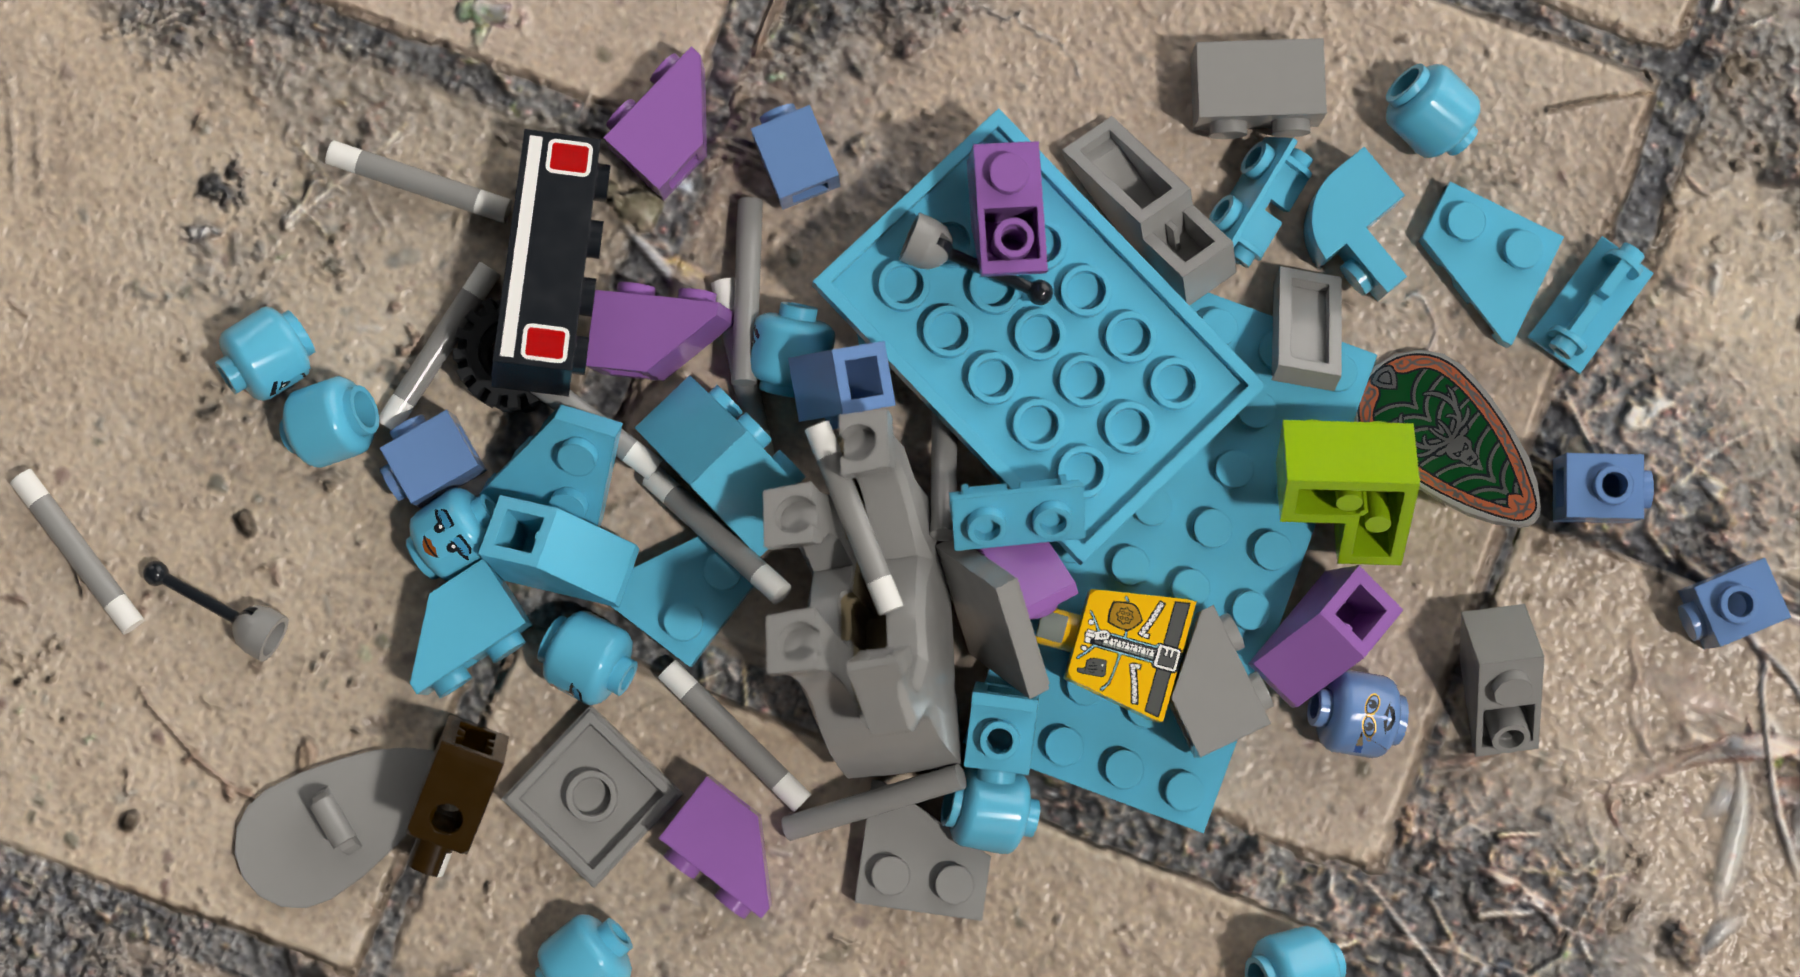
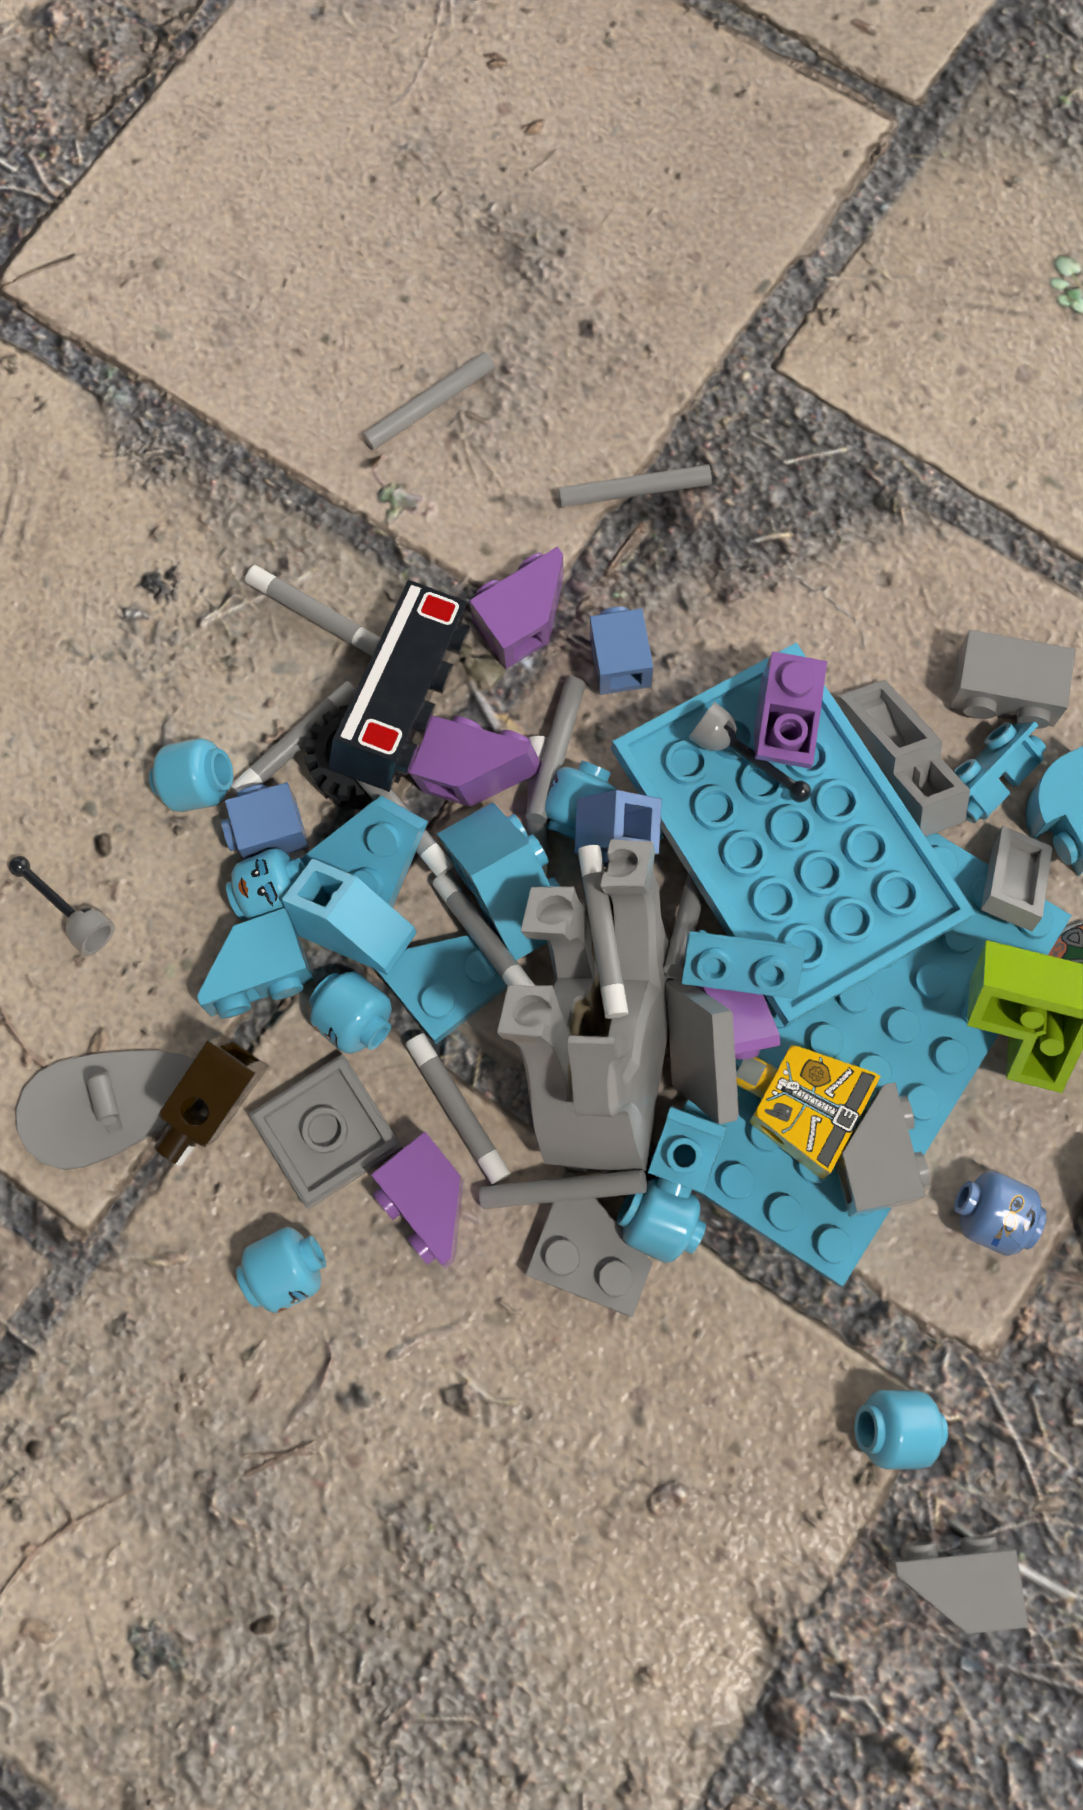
camera: 15 degrees right, 10 degrees down
medium azure head [215,306,315,401] -> none
medium lavender slope [1248,565,1403,708] -> none

